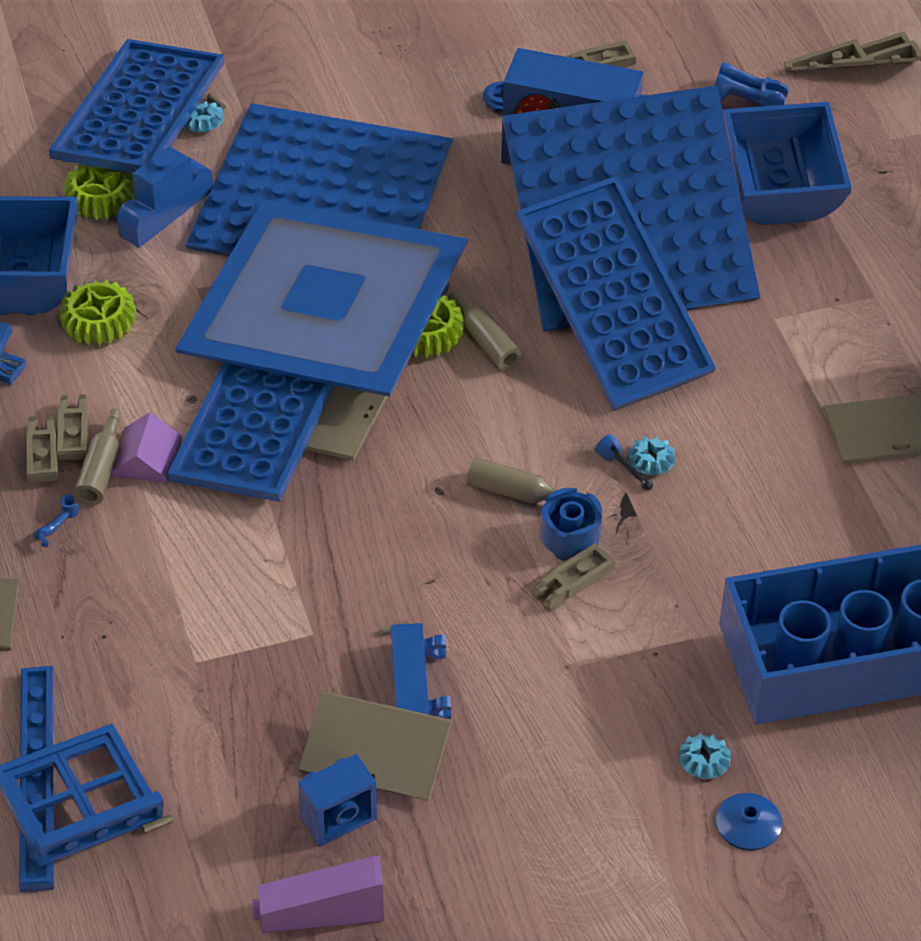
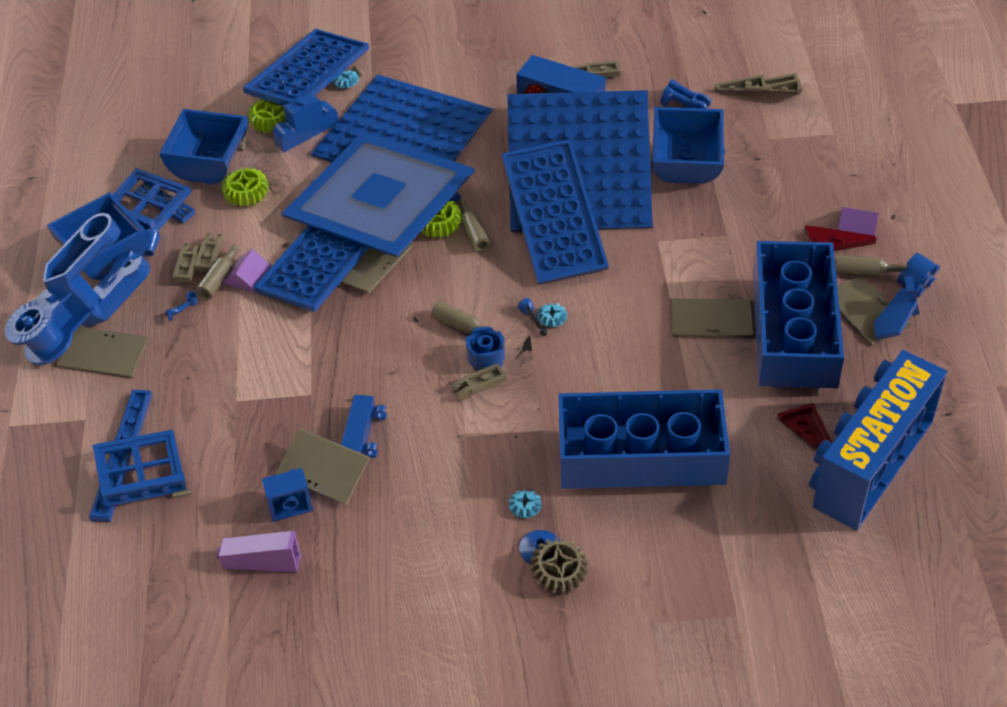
camera: 15 degrees right, 0 degrees up
none -> dark tan gear [530,537,588,595]

